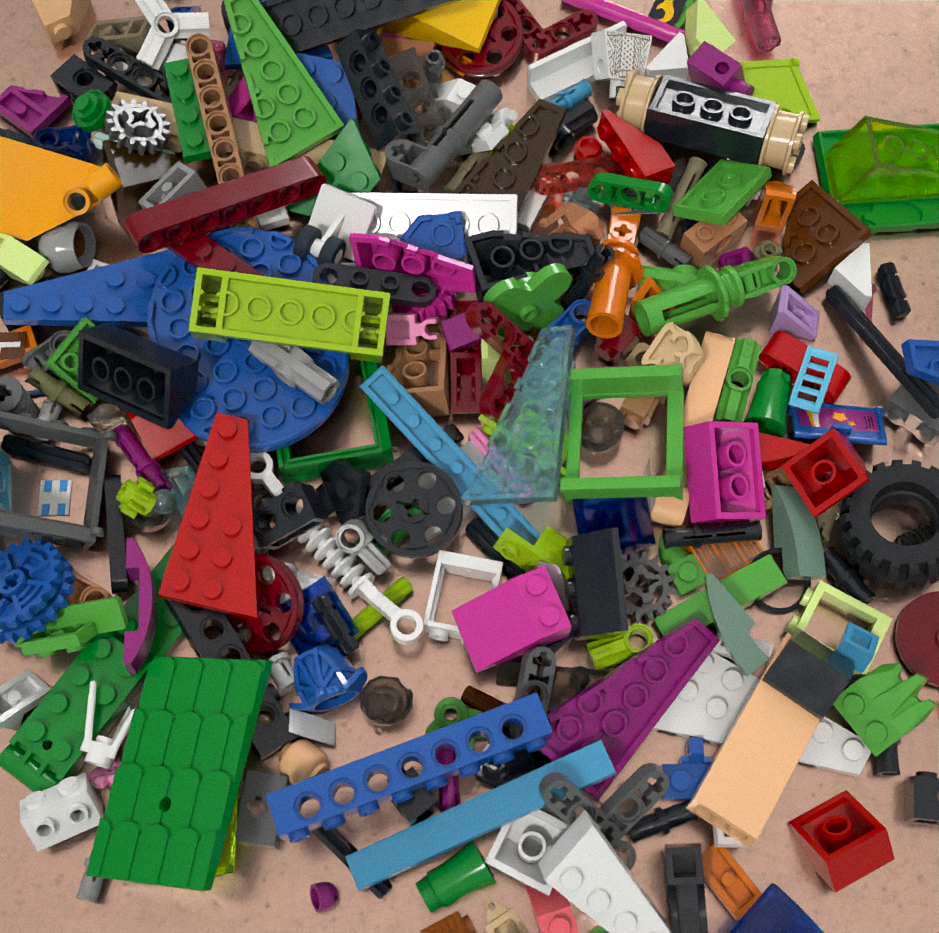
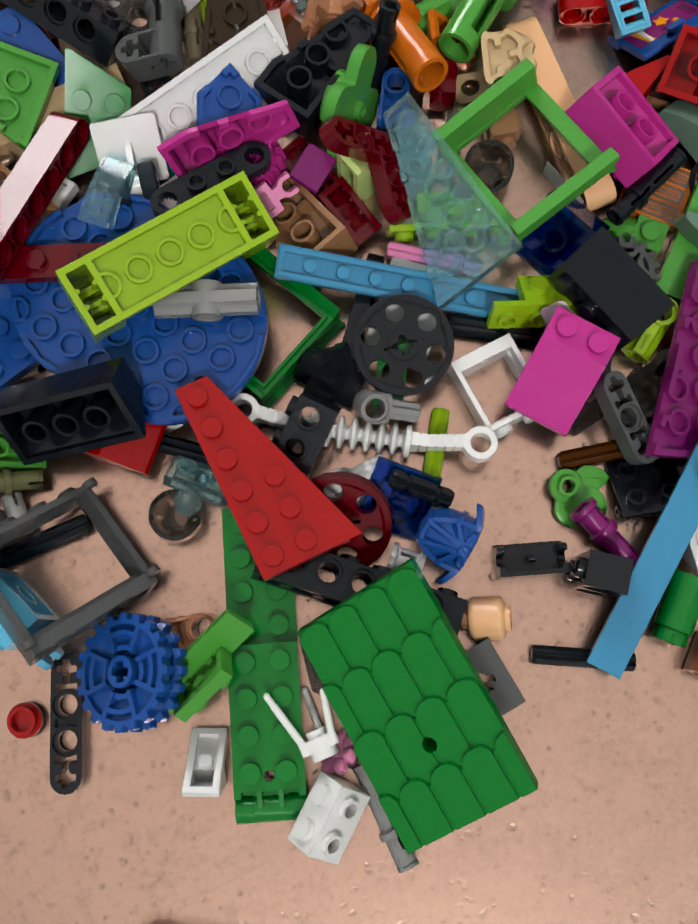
camera: 35 degrees left, 10 degrees up
white sticker [37,480,72,516] -> none
clear smoke plate [87,403,128,433] -> none
black beam [104,474,129,594] -> none
magenta pin [112,424,172,498] -> none
lime gear [116,476,157,519] -> none
magenta slope [124,538,158,675] -> none
blue brick [266,692,553,844] -> none
white sticker [289,708,335,746] -> none
magenta hinge [310,882,339,913] -> none
clear smoke hair [360,676,413,727] -> none
bright green piece [714,338,761,422] -> none
green plant [743,368,791,438] -> none
none -> clear light blue slope [77,157,137,230]
none -> black hinge [492,541,571,580]

